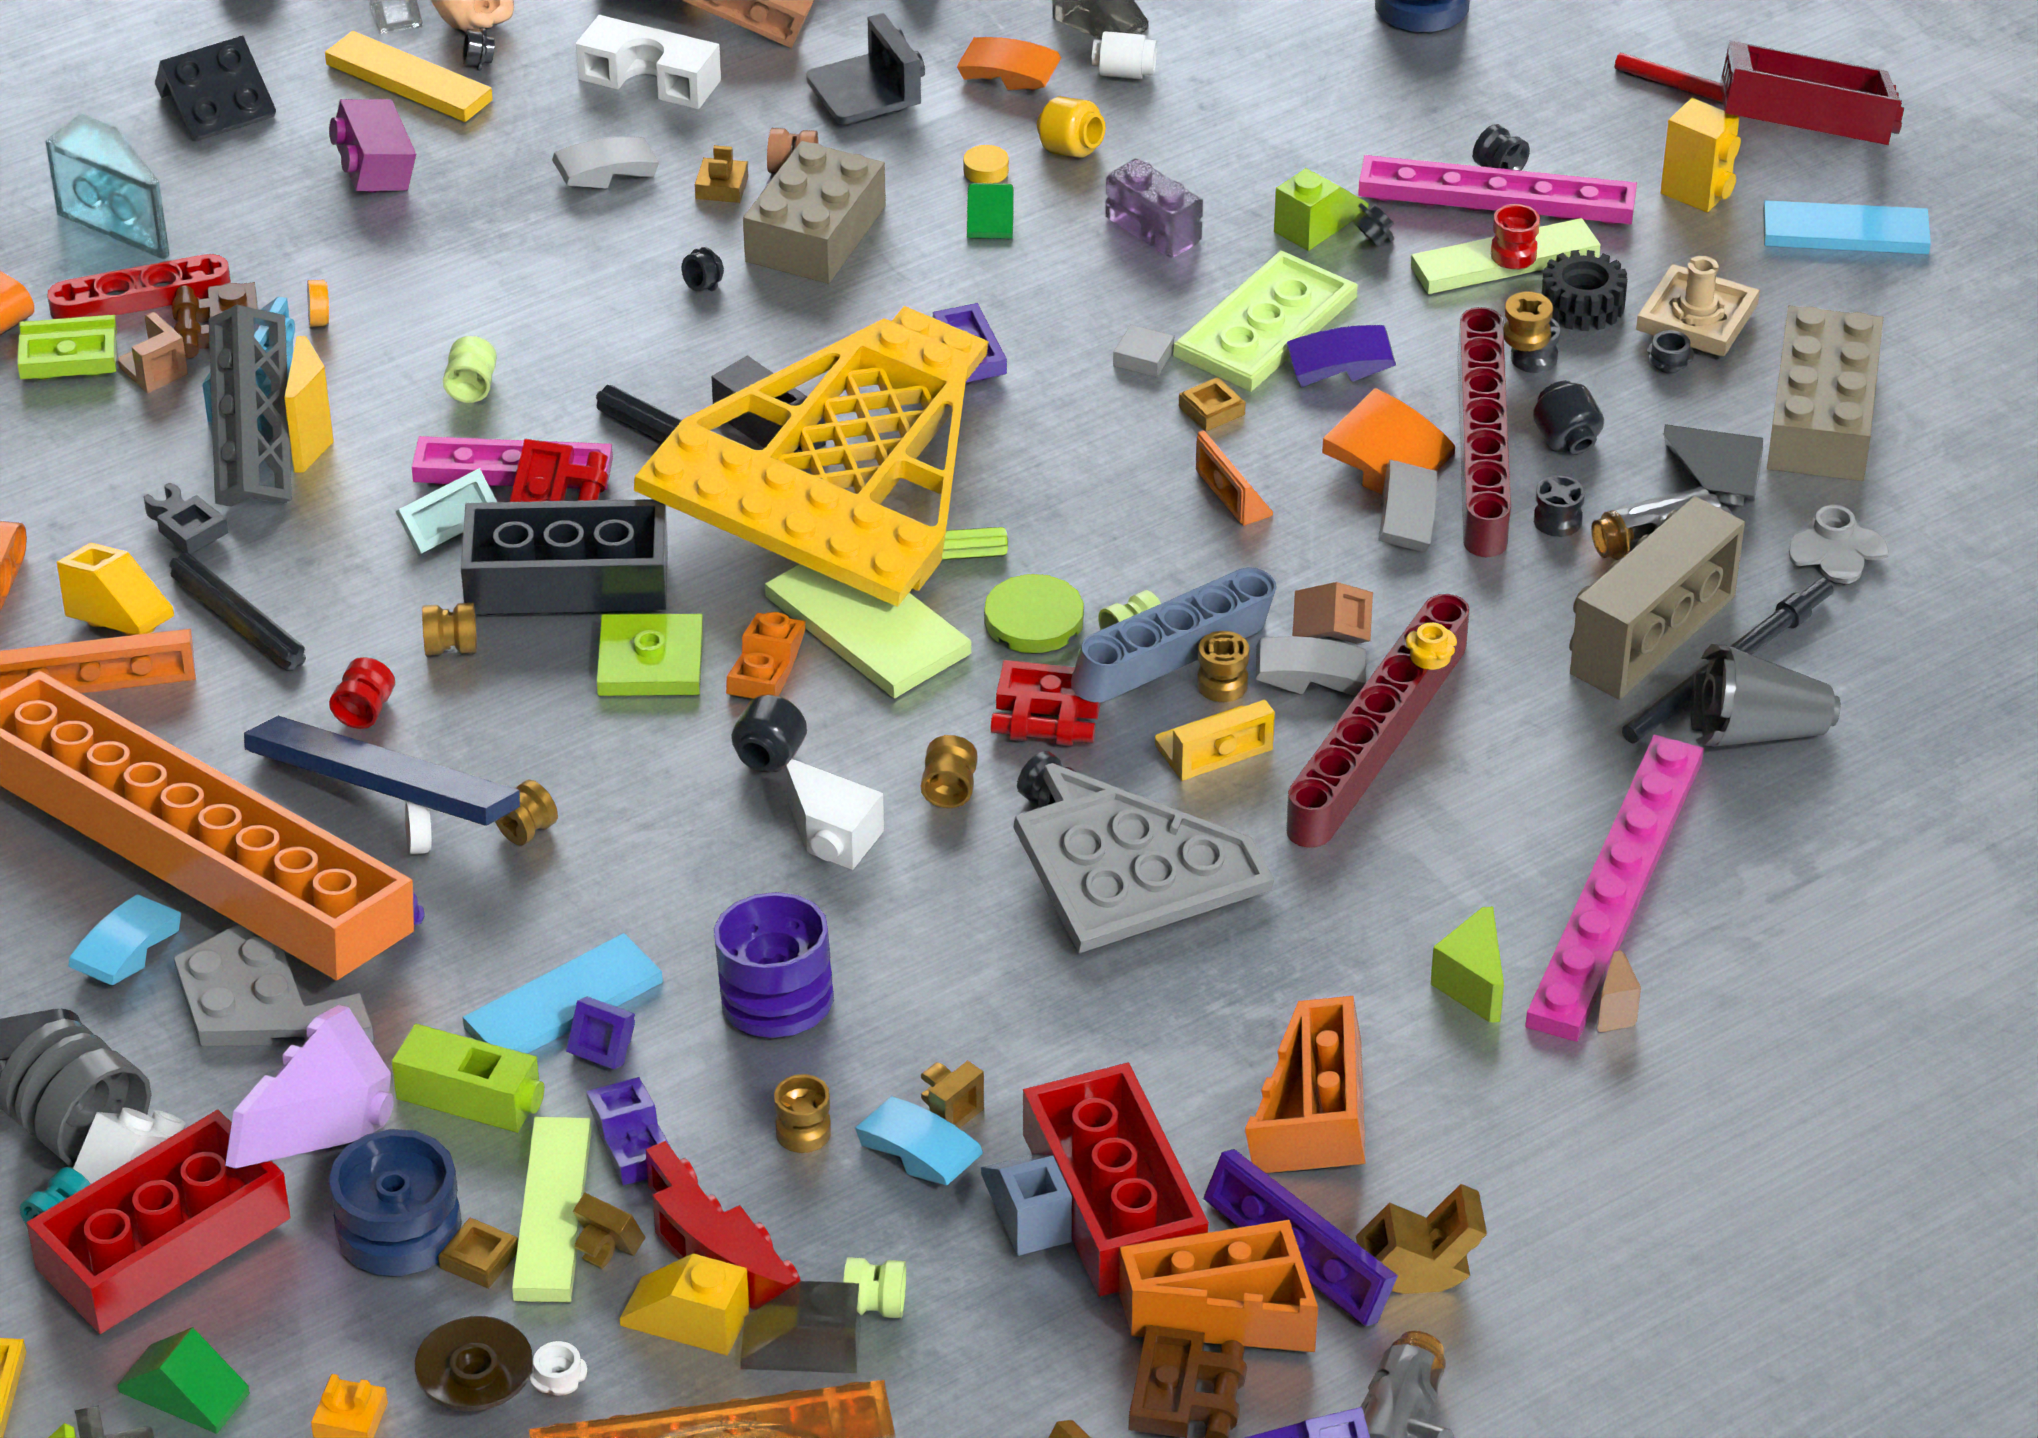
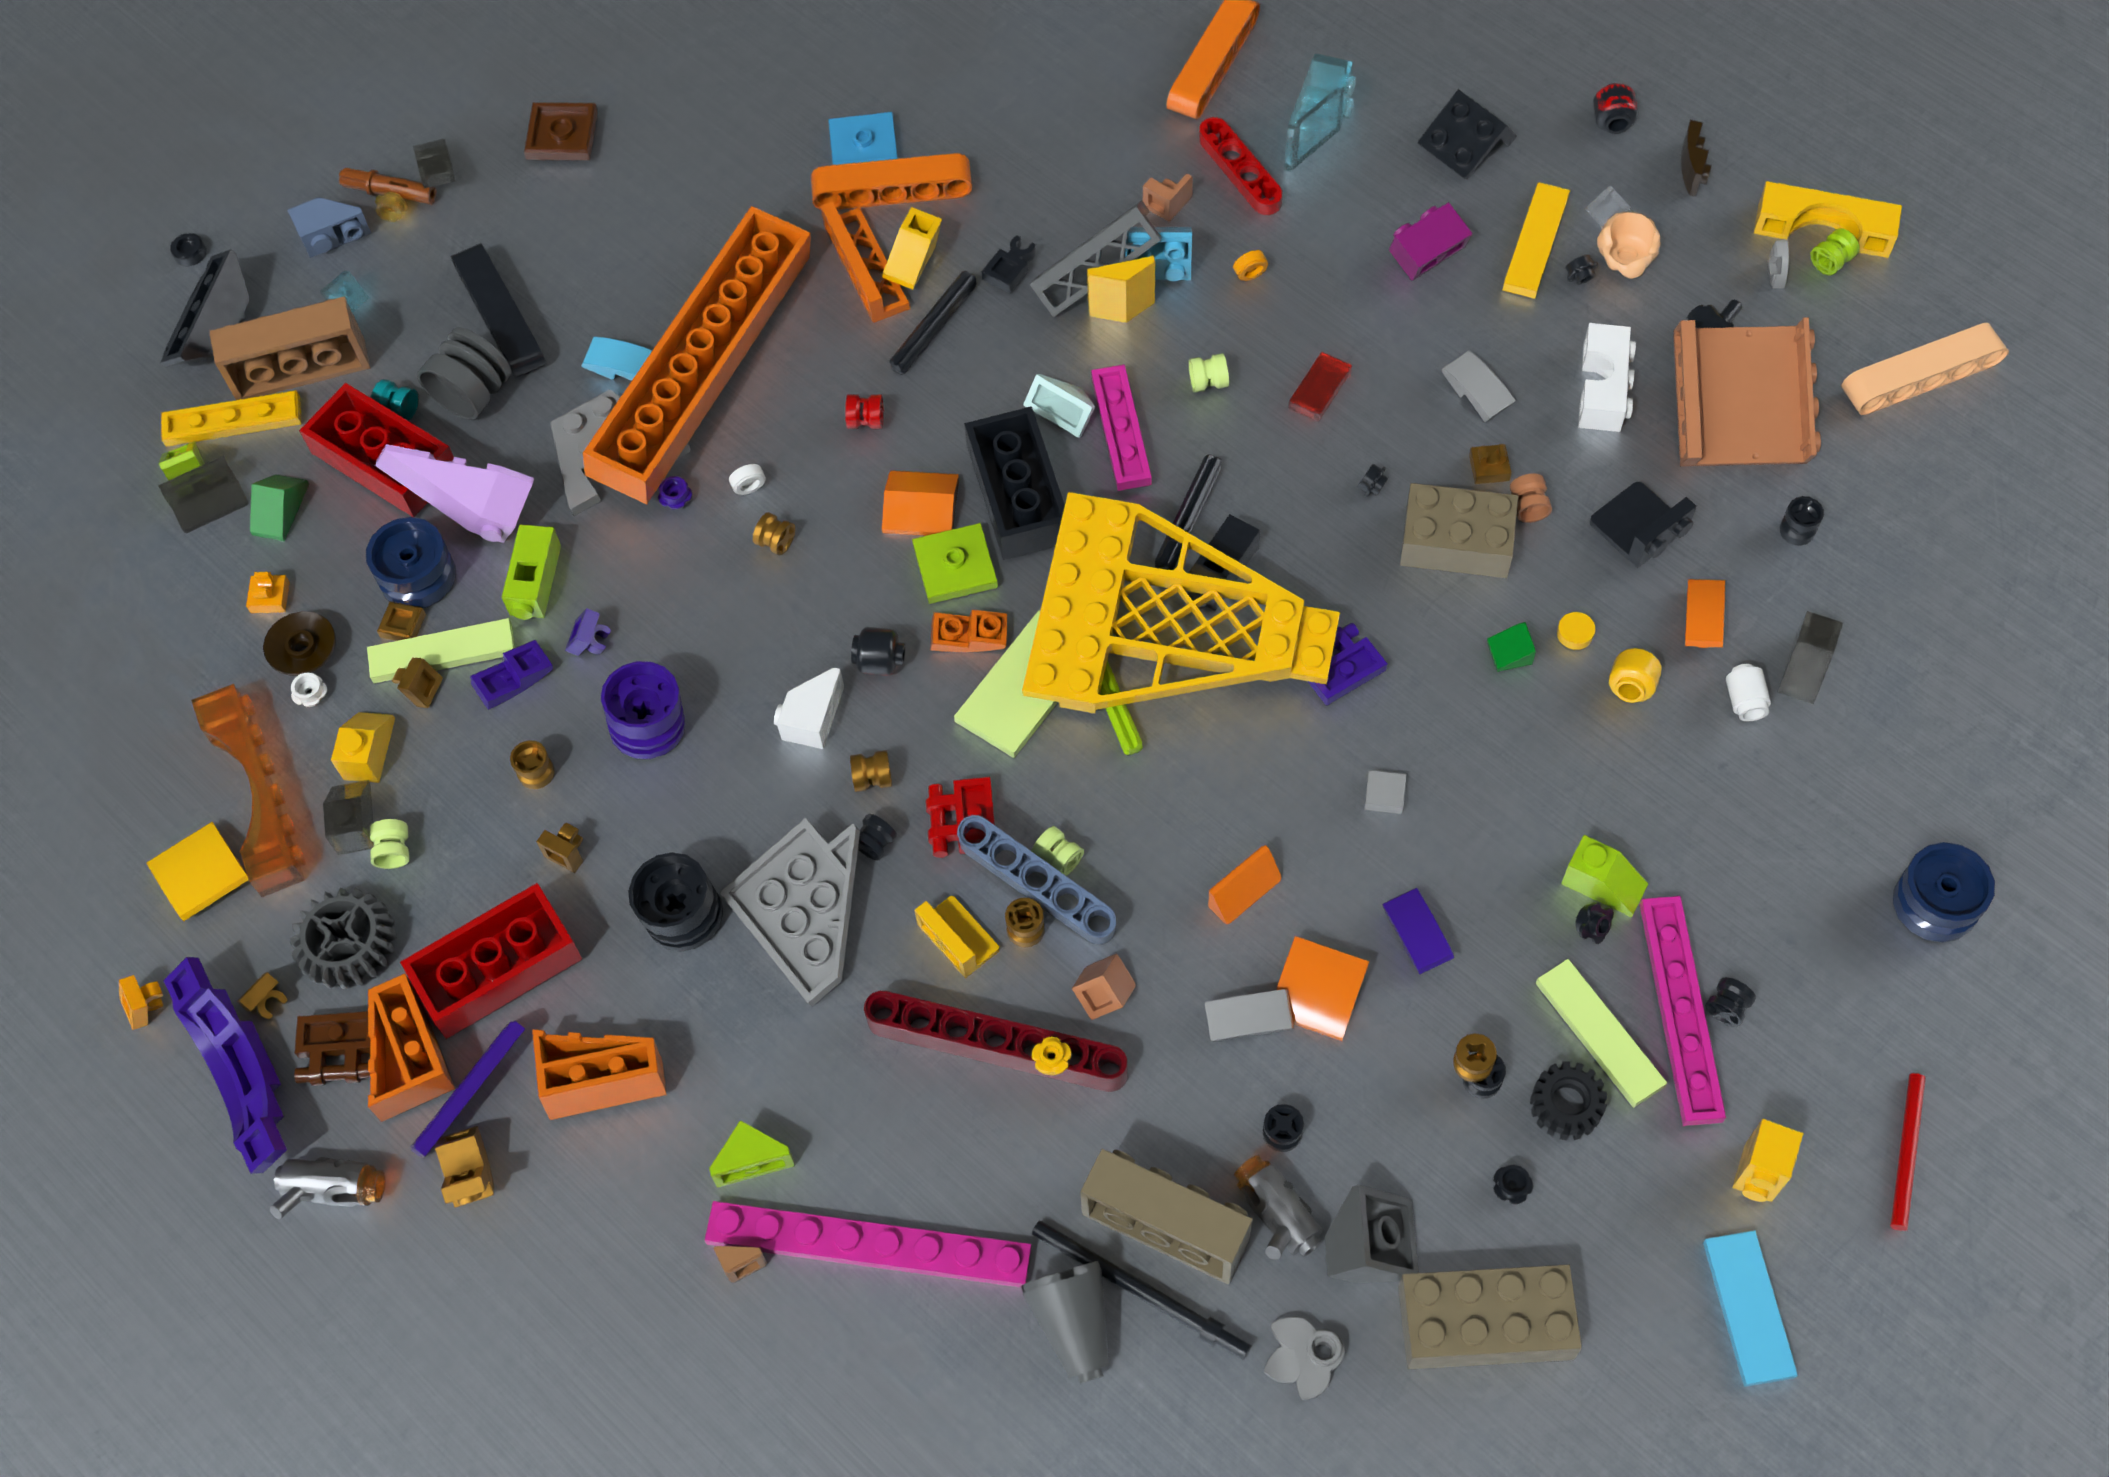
camera: 80 degrees right, 20 degrees up
lime plate [18,315,117,379] -> none
white slope [73,1108,186,1184] -> none
reddish brown plate [172,282,258,358] -> none
dark blue tile [244,715,520,826] -> none
pearl gold wheel [422,603,477,655] -> none
medium azure piece [463,933,663,1054] -> none
red plate [510,439,608,502] -> none
red slope [645,1141,802,1322] -> none
medium azure slope [855,1096,983,1186] -> none
sand blue slope [981,1154,1072,1256] -> none
lime tile [984,574,1084,654] -> none
clear purple brick [1105,158,1203,258] -> none
yellowish green tile [1173,250,1358,392] -> none
pearl gold tile [1178,377,1246,432] -> none
light grey slope [1256,636,1366,696] -> none
dark red beam [1457,307,1511,558] -> none
red wheel [1491,204,1540,269] -> none
black head [1533,380,1604,454] -> none
tan plate [1636,256,1760,357] -> none
dark red window [1720,40,1905,145] -> none
none -> dark grey gear [289,887,397,990]
none -> black wheel [628,852,723,952]
none -> orange slope [882,470,959,536]
none -> clear red tile [1288,352,1352,422]

